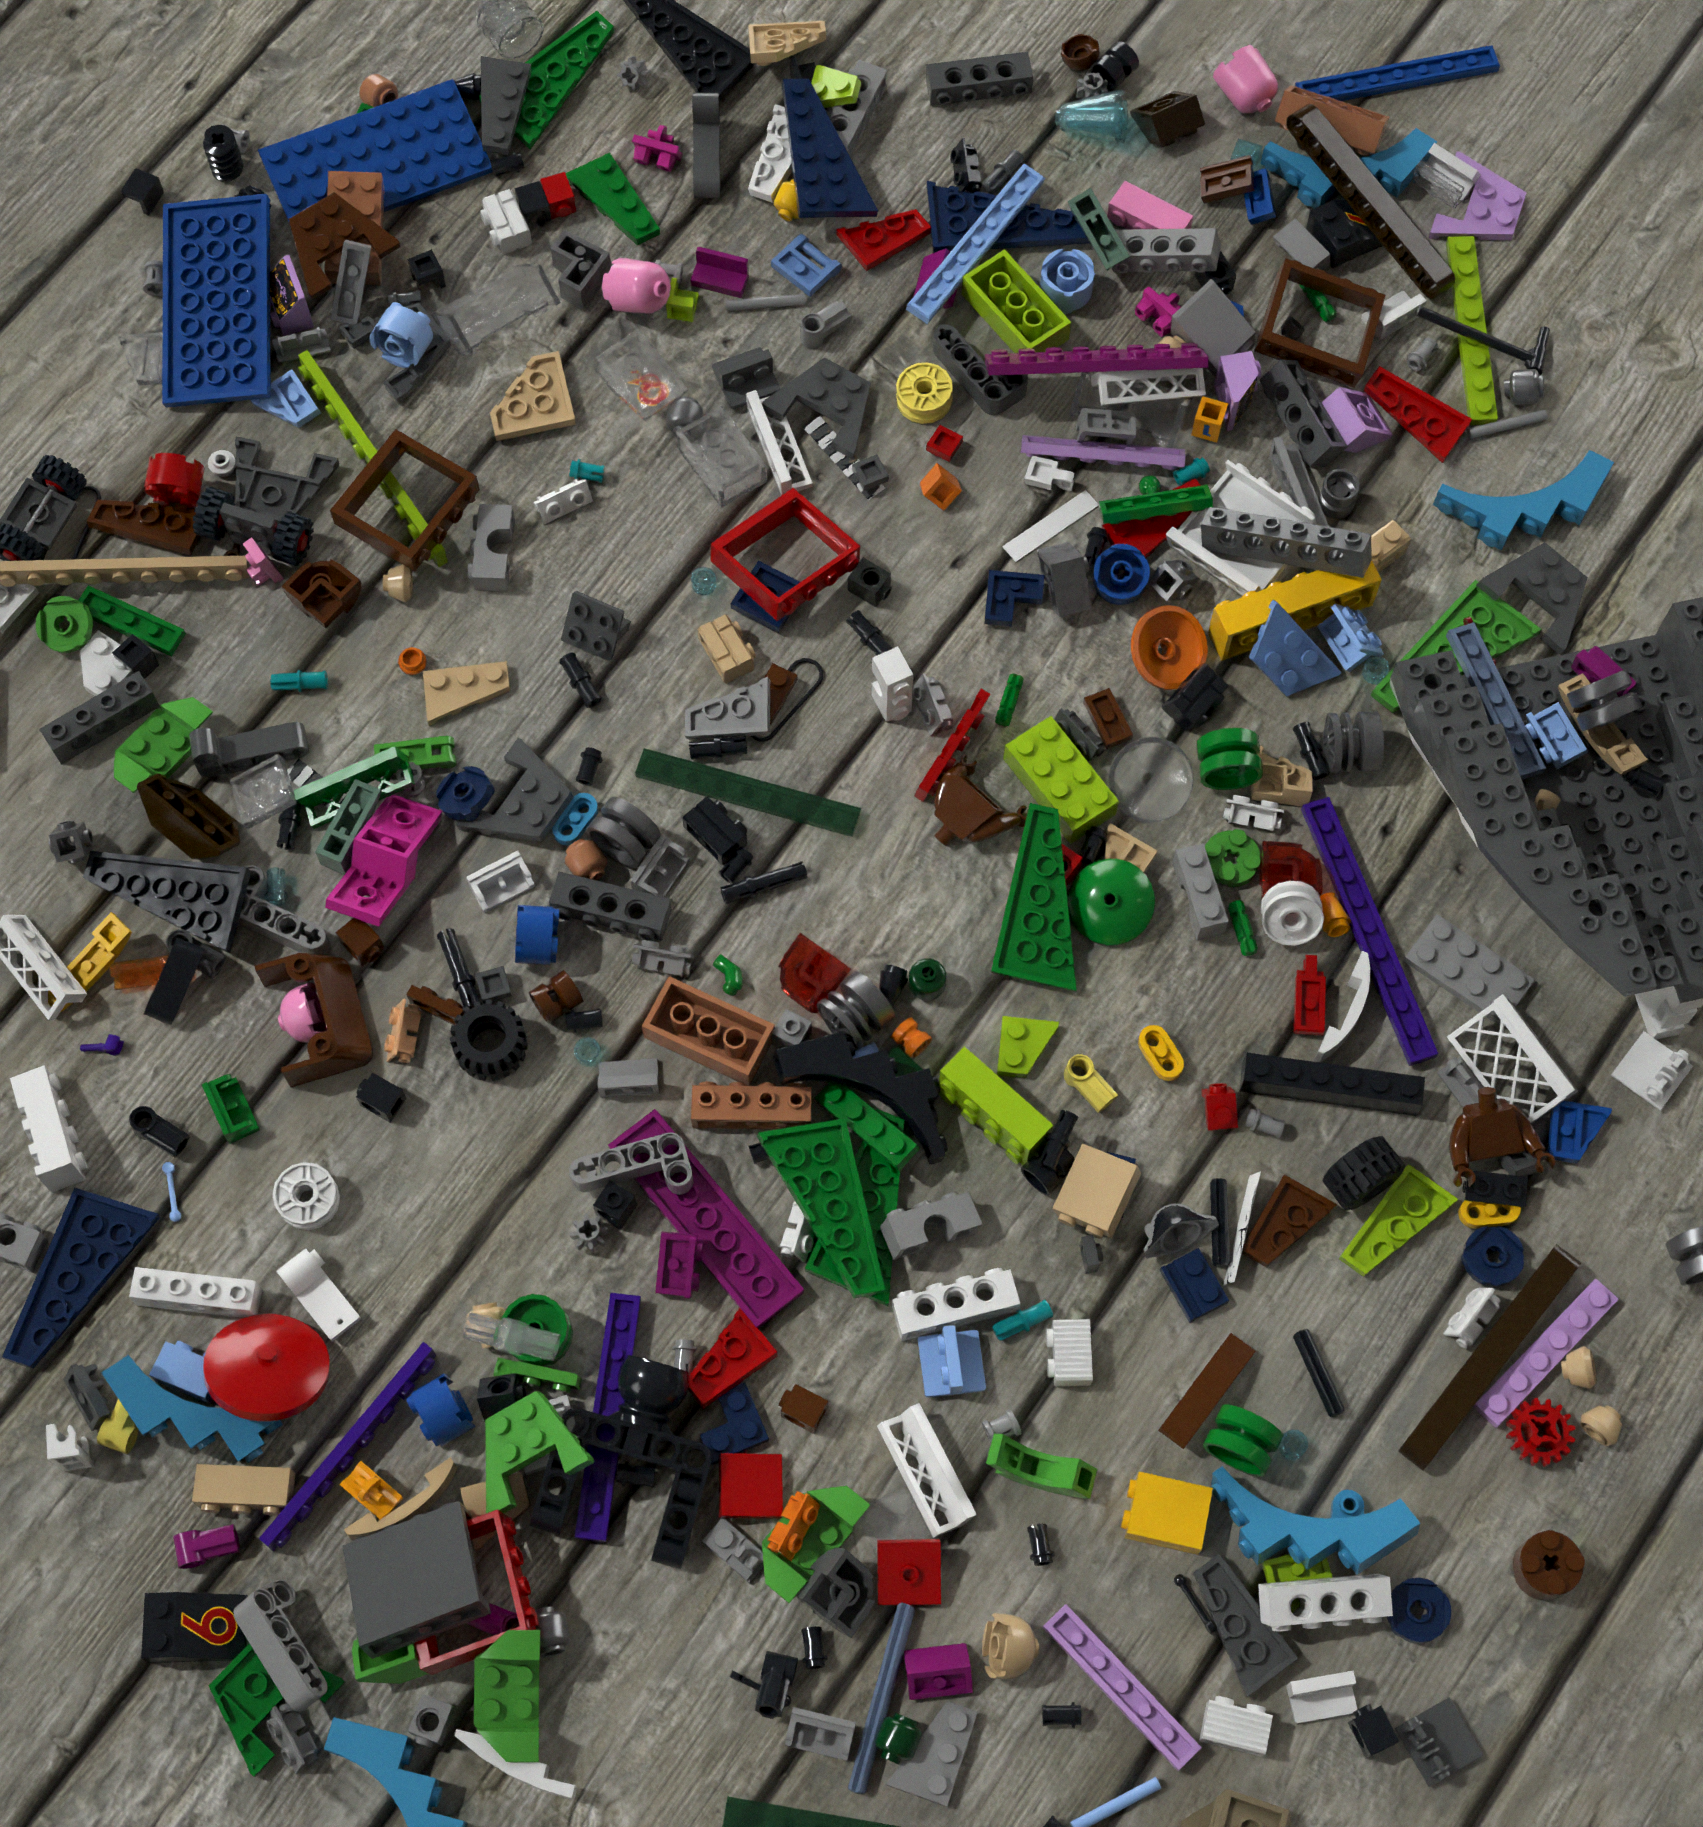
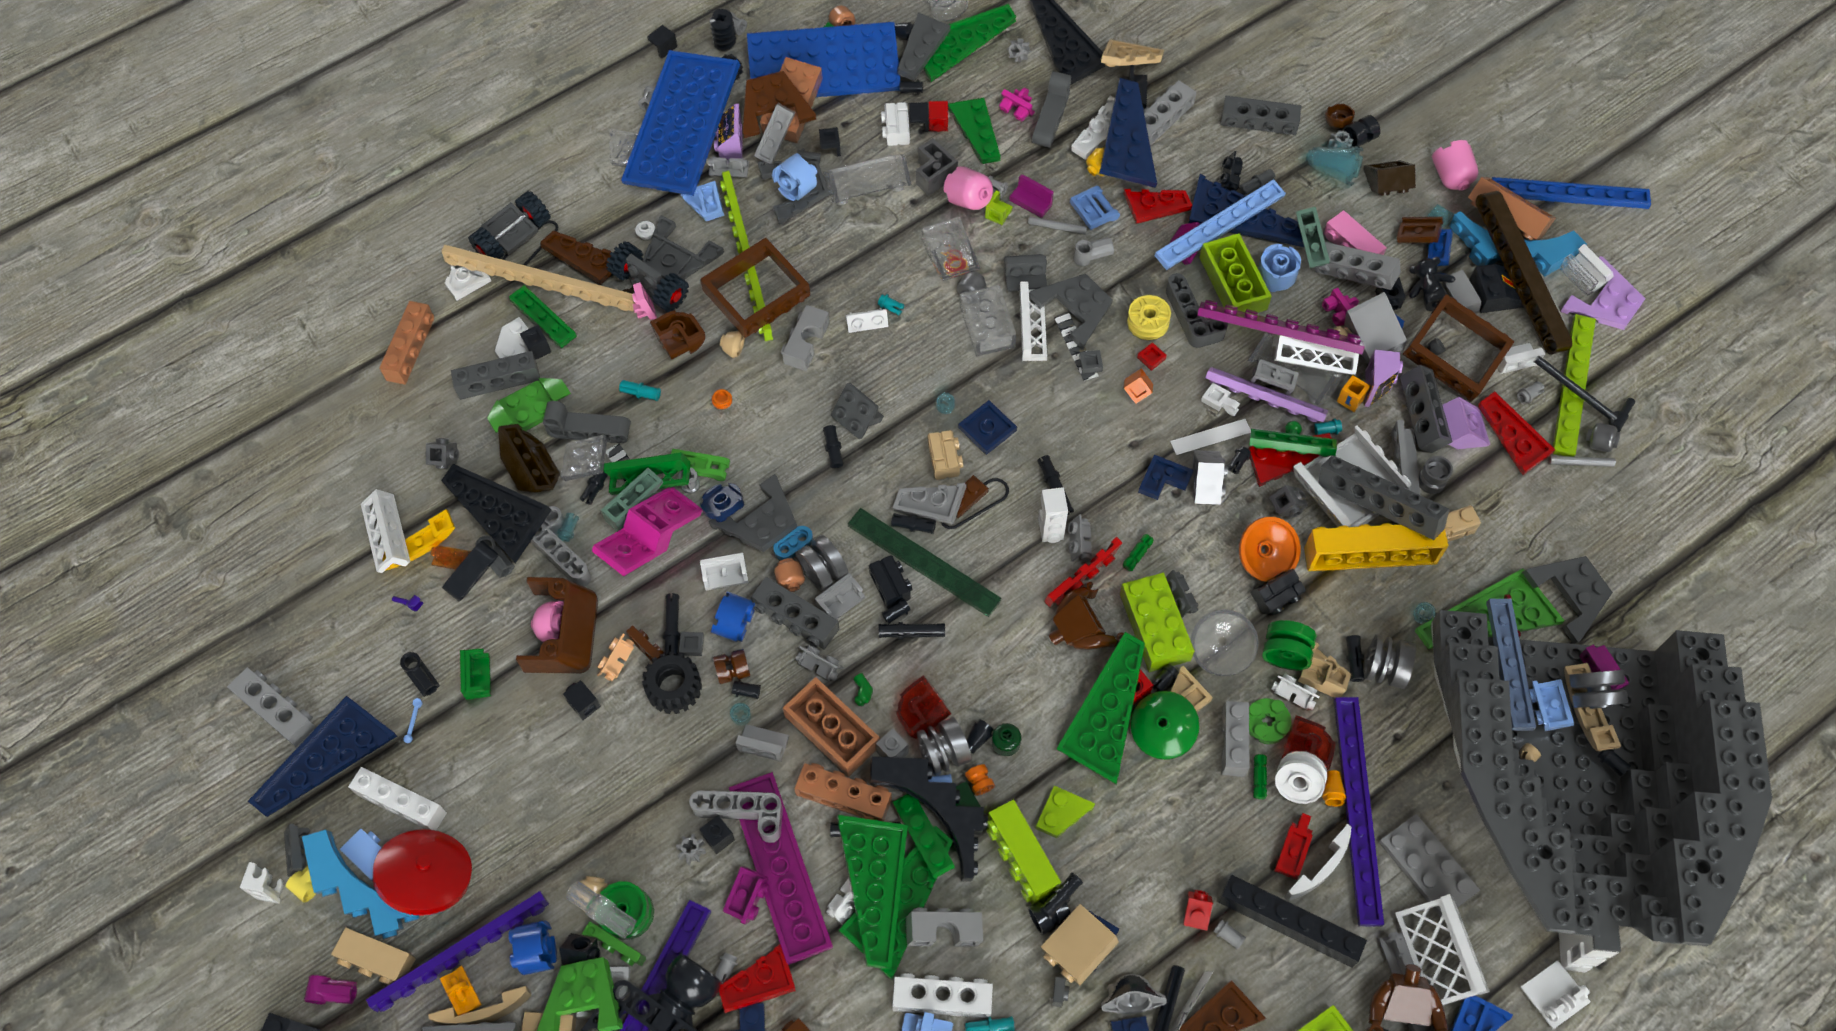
camera: 20 degrees right, 5 degrees down
white wedge [10,1066,87,1193] -> none
bright green plate [36,596,93,653] -> none
red brick [144,453,205,508] -> none
white wheel [272,1162,340,1230] -> none
white door [276,1248,361,1342] -> none
reddish brown brick [335,918,384,966] -> none
tan wing [423,661,510,726] -> none
tan plate [490,351,576,441] -> none
black pin [576,747,603,786] -> none
red window [711,488,860,621] -> none
lime wing [811,65,861,108] -> none
pearl dark grey brick [848,557,892,607] -> none
light yellow piece [1063,1054,1118,1113] -> none
reddish brown plate [1083,688,1133,750] -> none
blue brick [1093,544,1150,605] -> none
yellow plate [1138,1025,1184,1081] -> none
medium blue wing [1249,600,1342,696] -> none
green axle [1299,284,1337,322] -> none
light blue bracket [1317,603,1384,672] -> none
black tyre [1322,1136,1405,1211] -> none
dark azure arch [1433,450,1614,550] -> none
none -> black piece [1409,257,1456,311]

